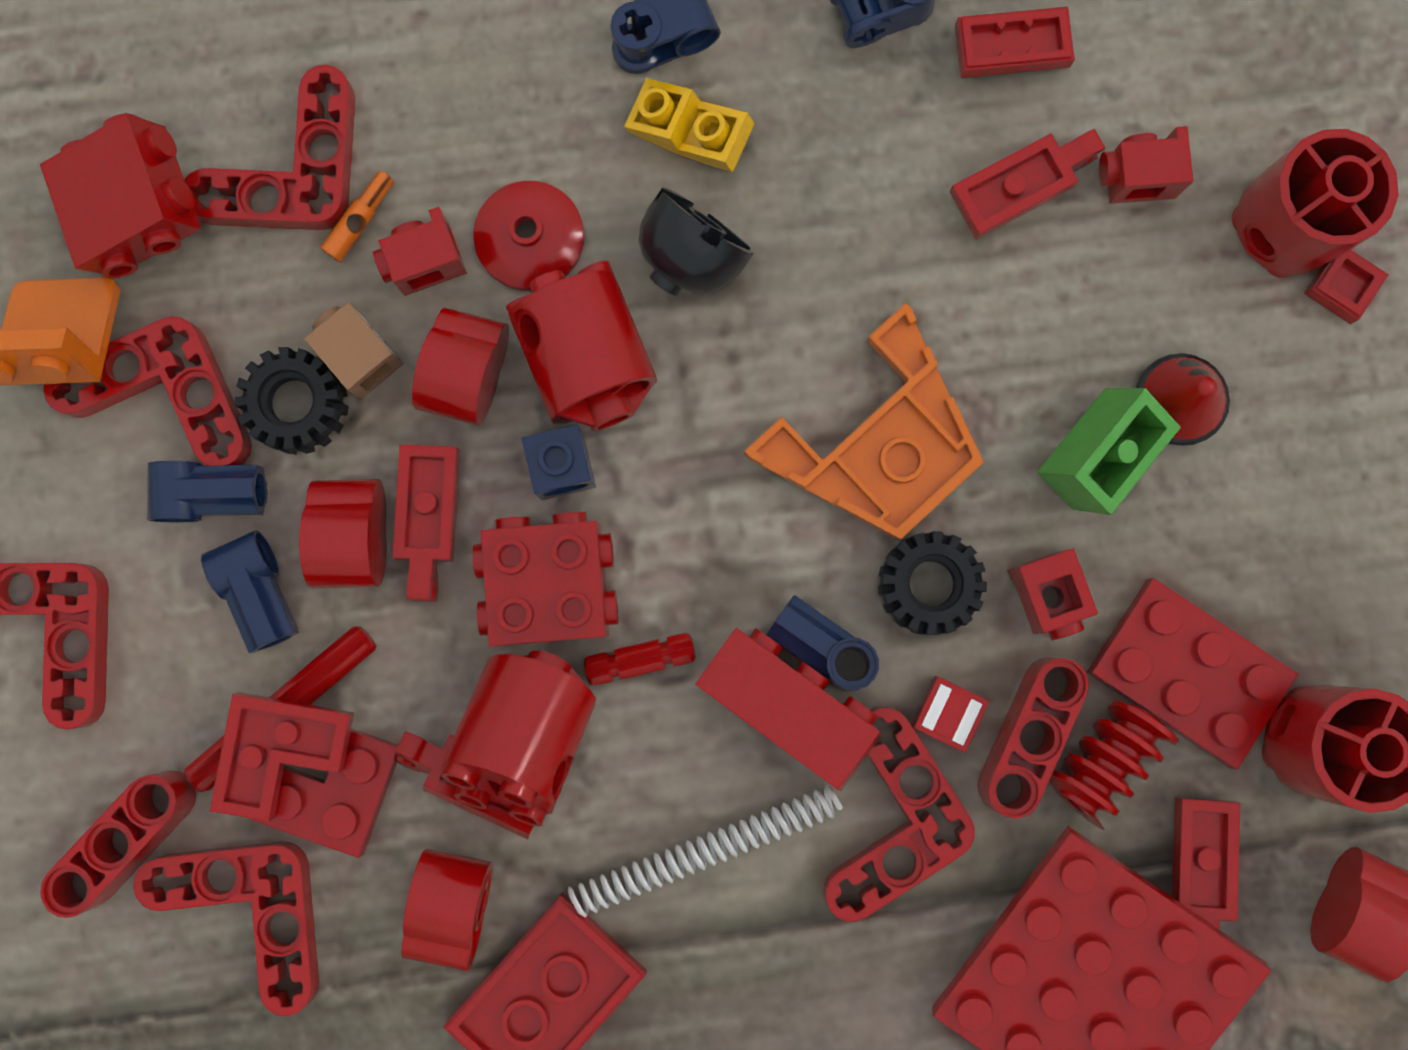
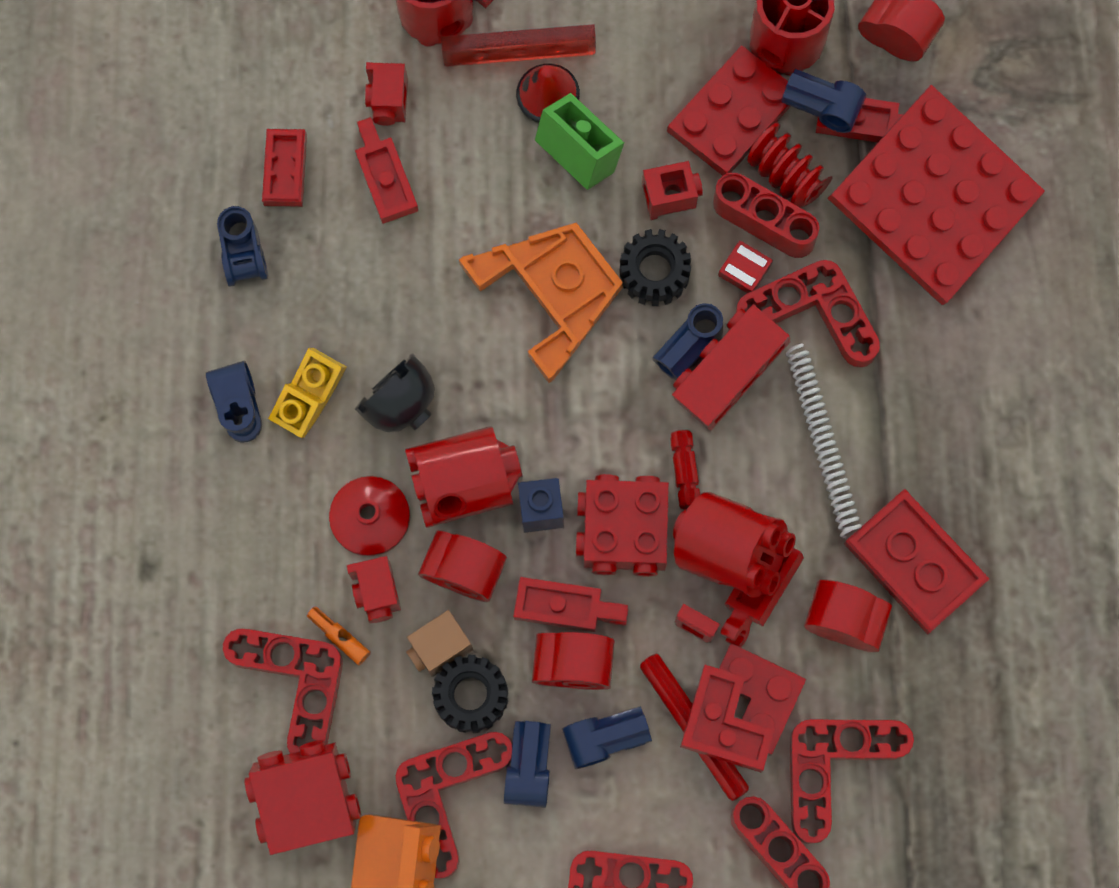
camera: 80 degrees left, 10 degrees down
none -> clear red tile [441,24,596,67]
none -> red tile [675,603,720,643]
none -> dark blue piece [782,69,866,133]

